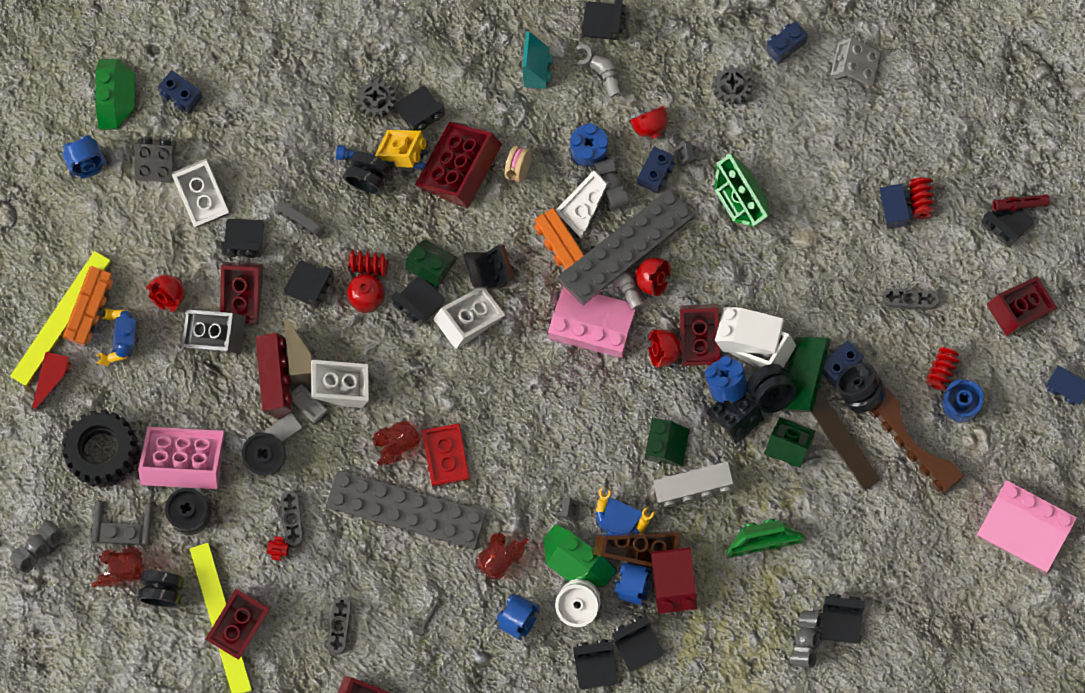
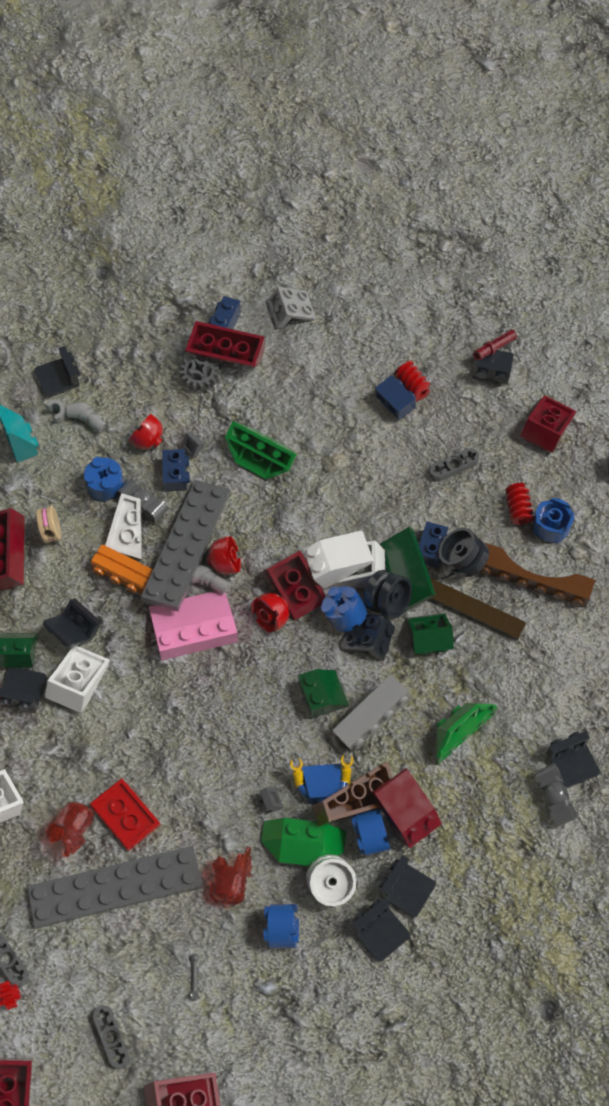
camera: 35 degrees left, 10 degrees down
none -> dark red slope [185,321,265,368]

